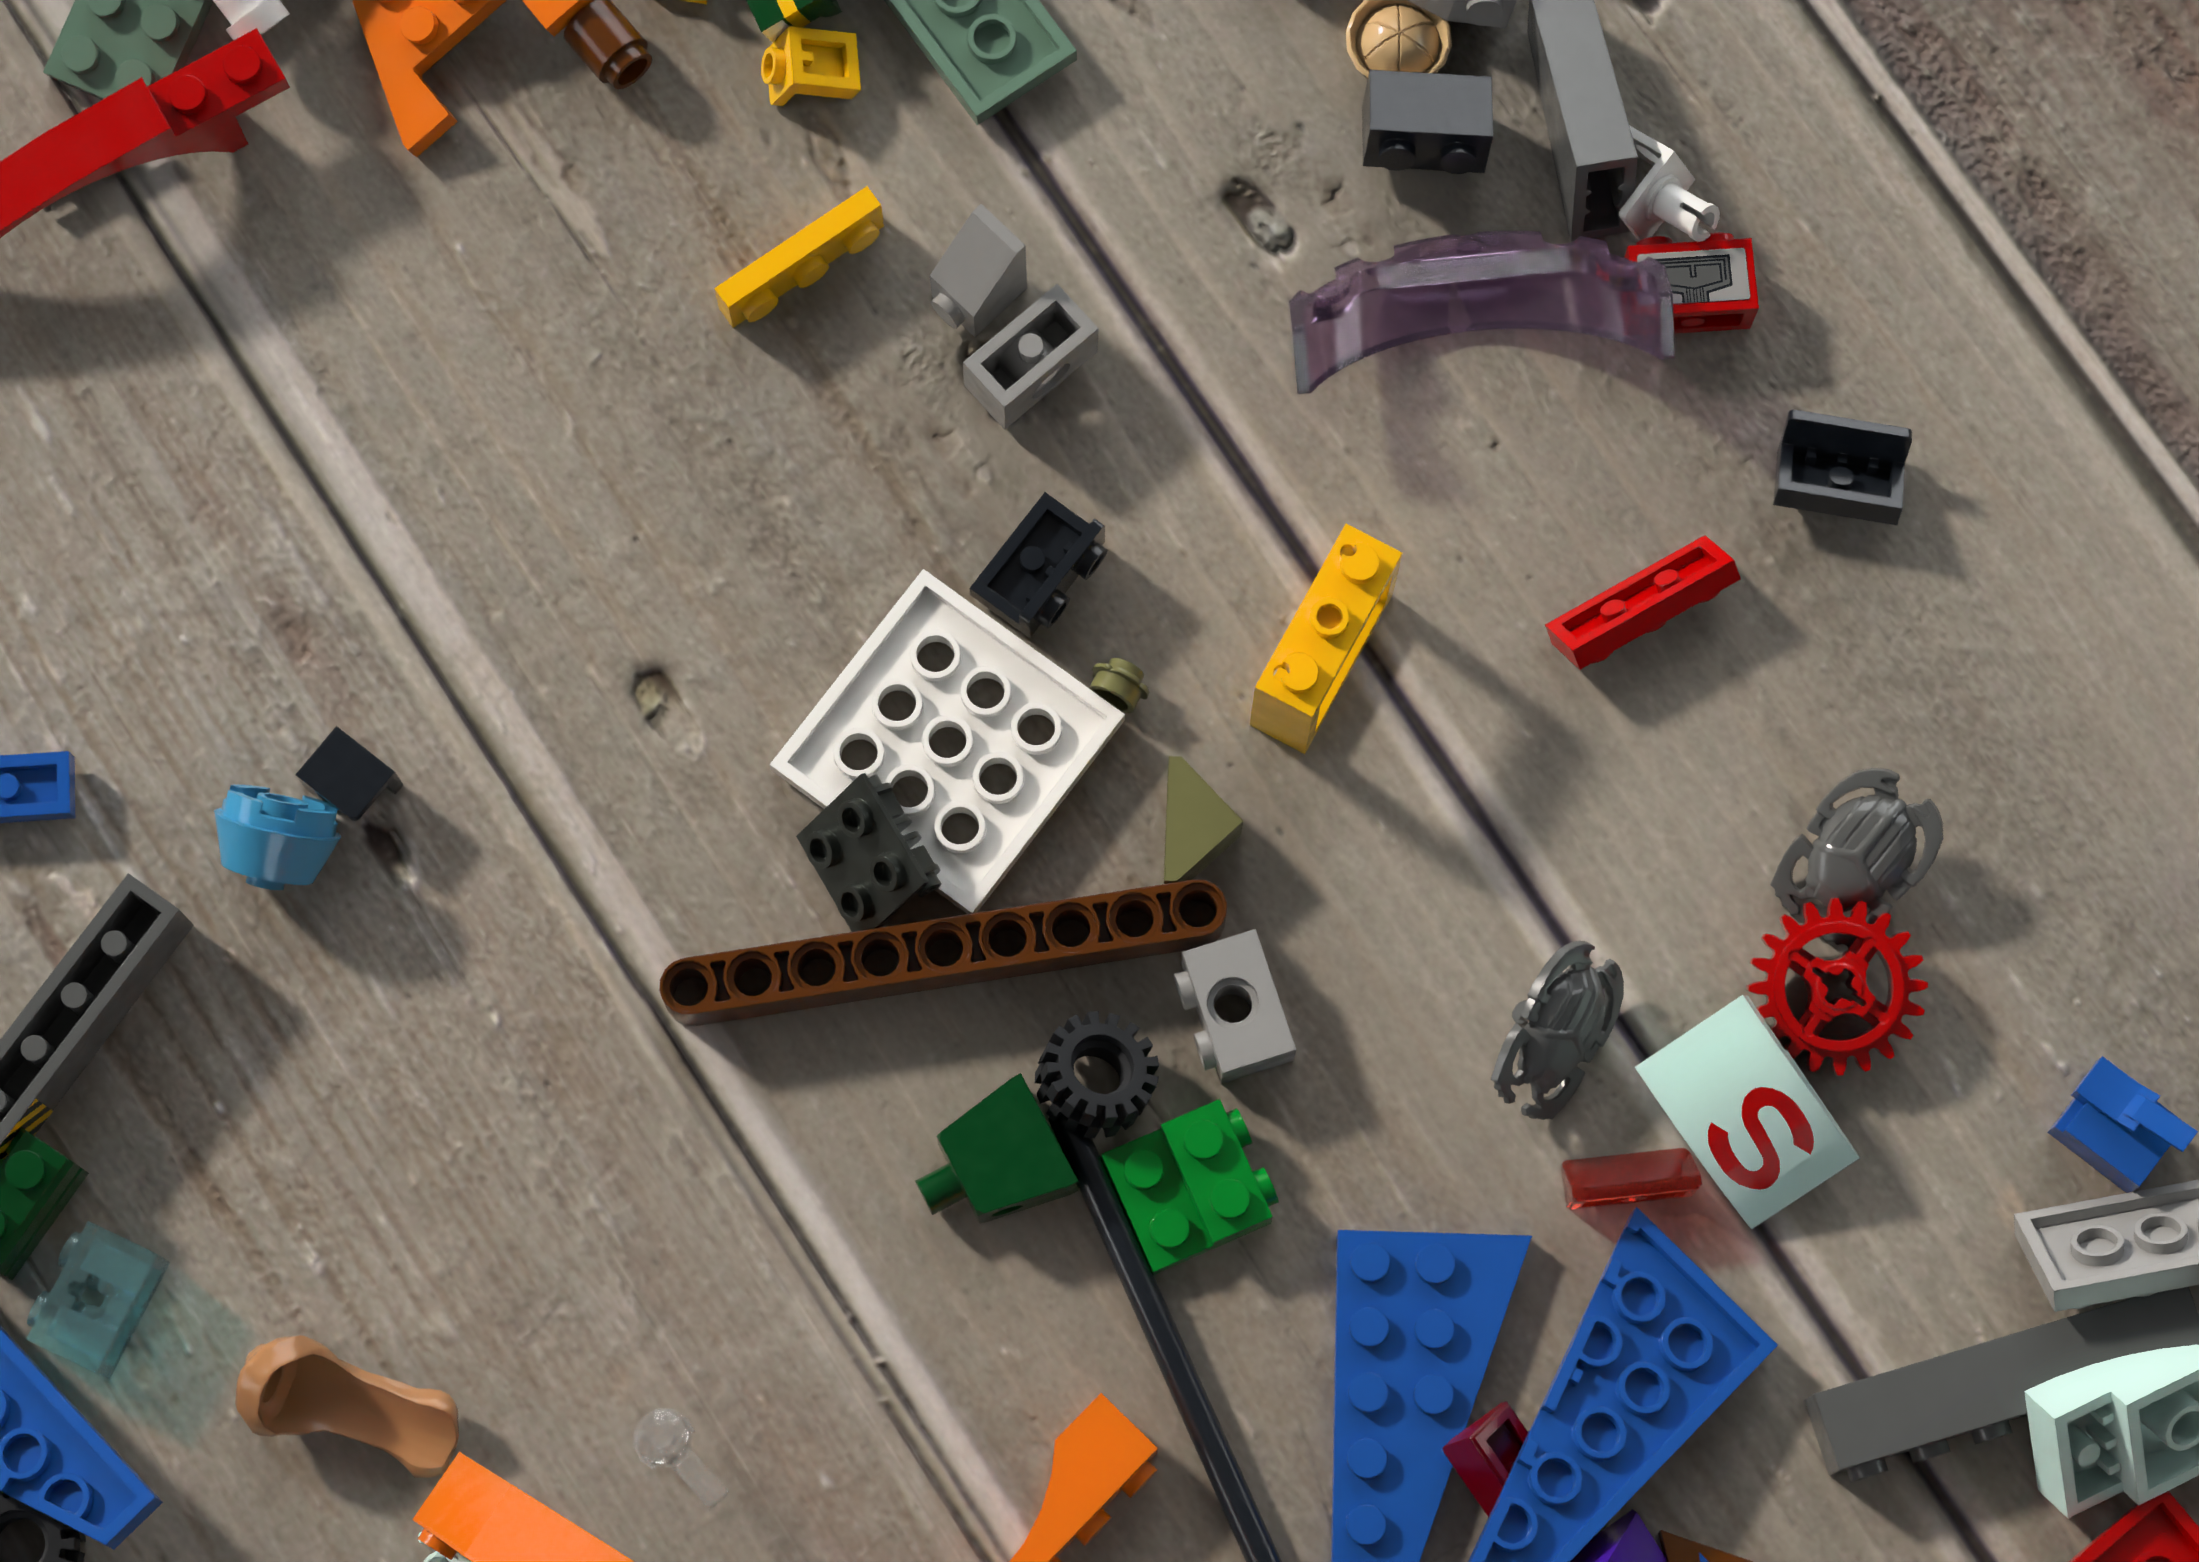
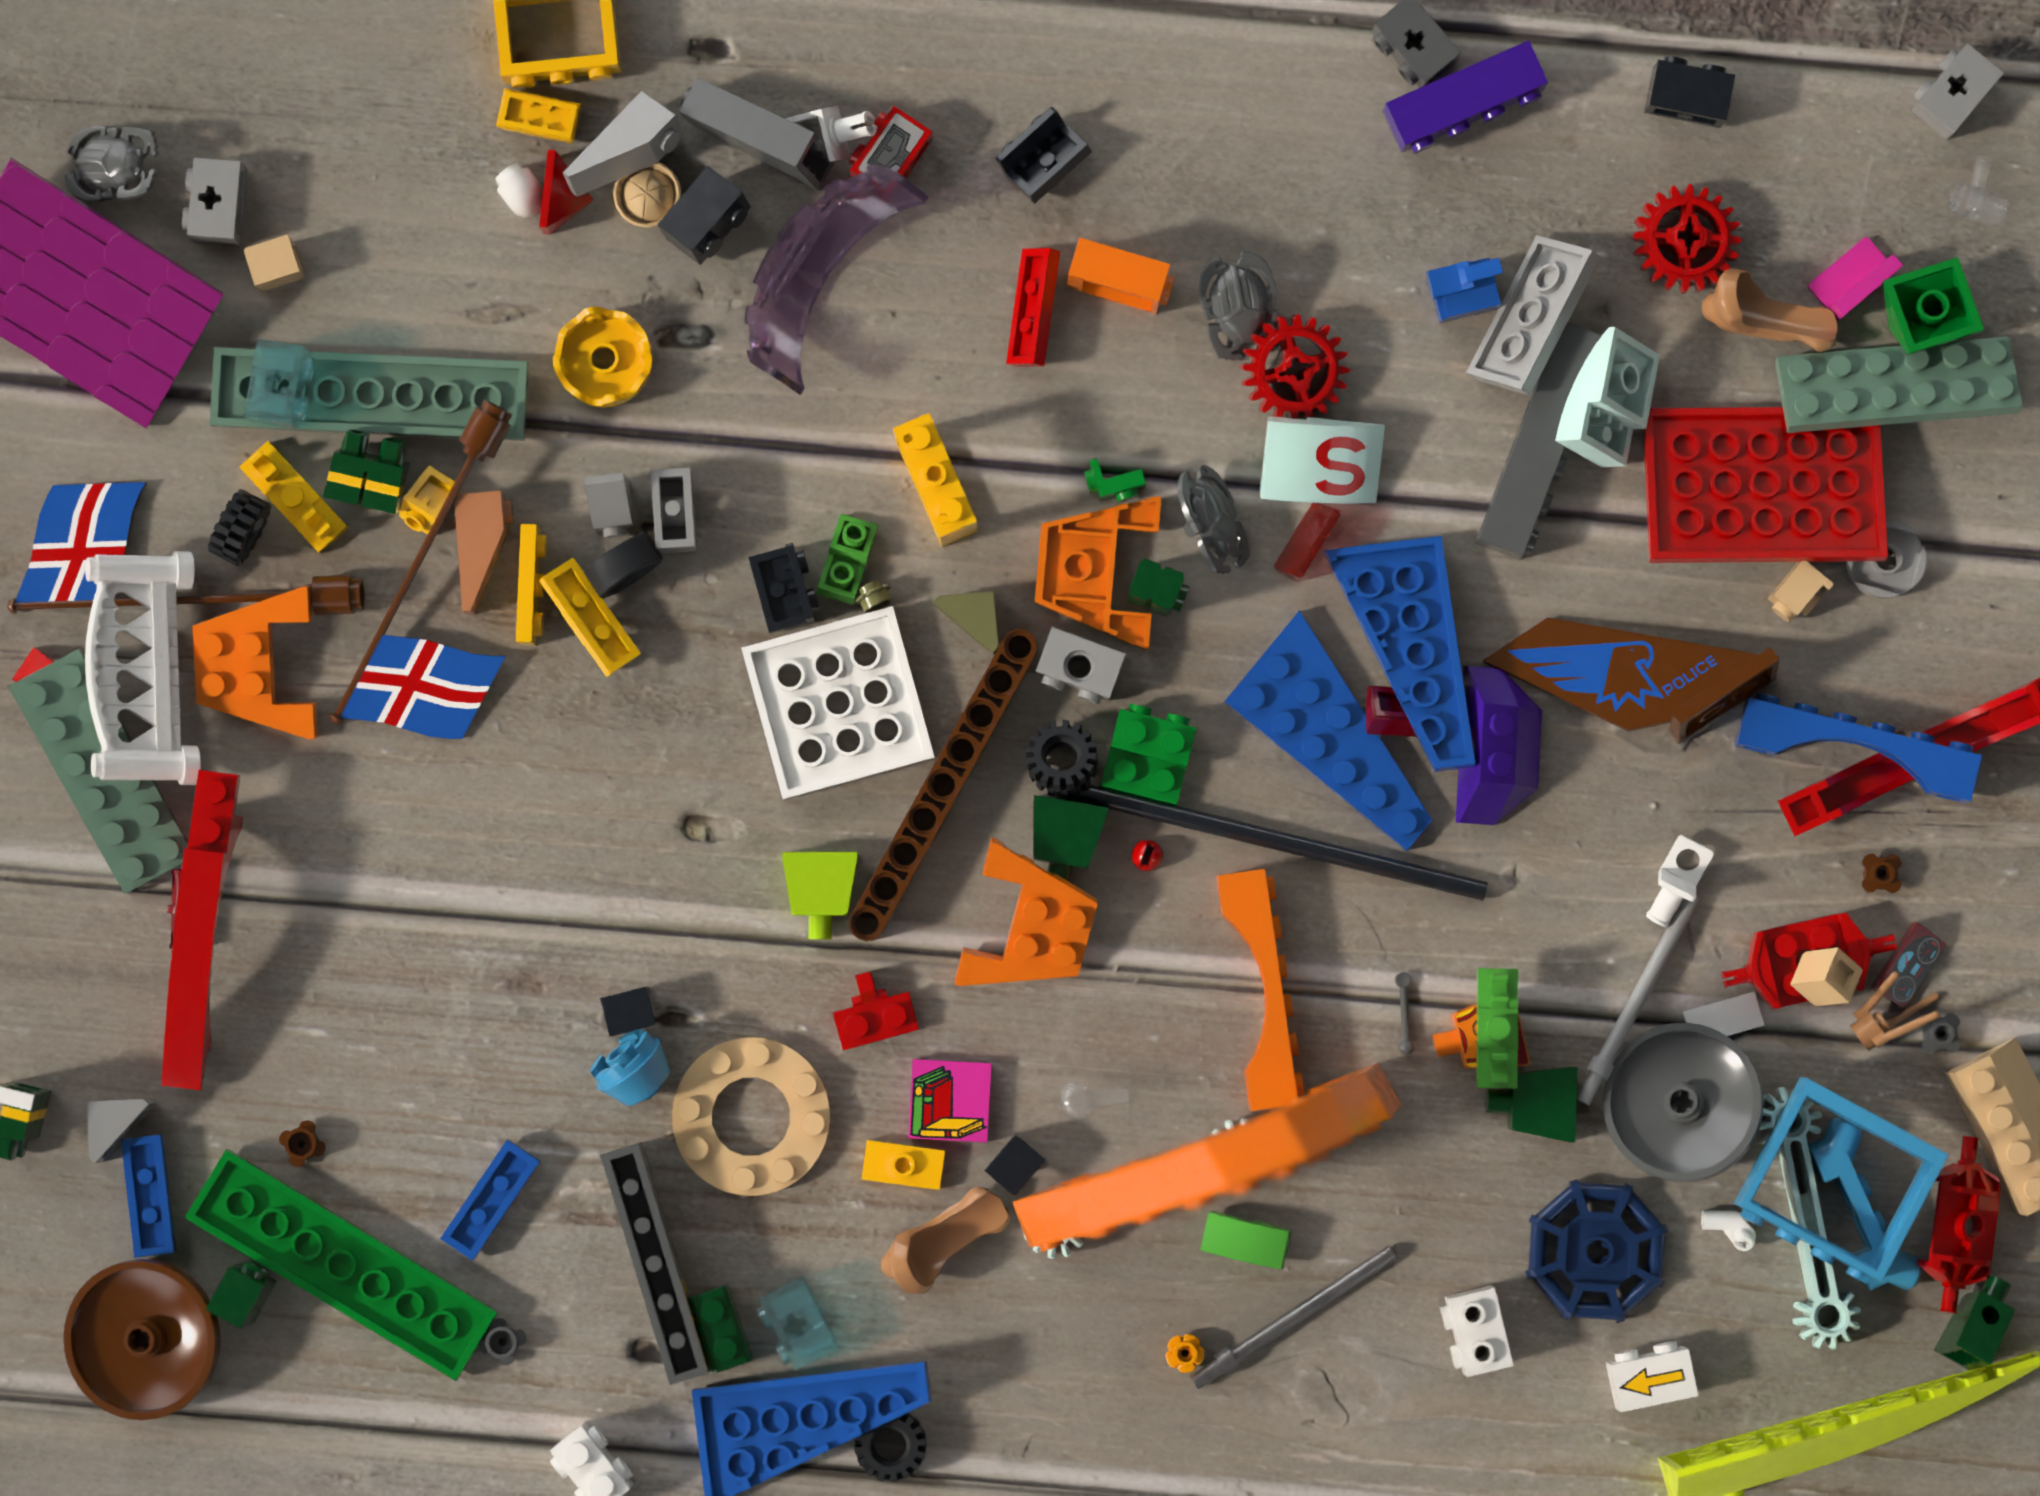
camera: 55 degrees left, 10 degrees up
pearl dark grey hinge [796,773,941,932] -> none
none -> flag [330,400,513,739]
none -> nougat slope [454,490,514,615]
none -> yellow plate [539,558,641,677]
none -> yellow plate [553,306,653,408]
none -> black tyre [584,533,663,598]
none -> tan plate [672,1037,831,1196]
none -> lime torso [782,852,859,940]
none -> bright green slope [816,514,878,605]
none -> red hinge [833,971,919,1051]
none -> yellow plate [861,1140,945,1190]
none -> tile [908,1059,992,1142]
none -> orange wing [954,838,1098,986]
none -> black panel [984,1134,1045,1195]
none -> orange wing [1034,496,1162,650]
none -> orange window [1067,237,1175,314]
none -> green bracket [1084,458,1146,503]
none -> dark green brick [1127,558,1190,617]
none -> red hinge [1131,840,1163,871]

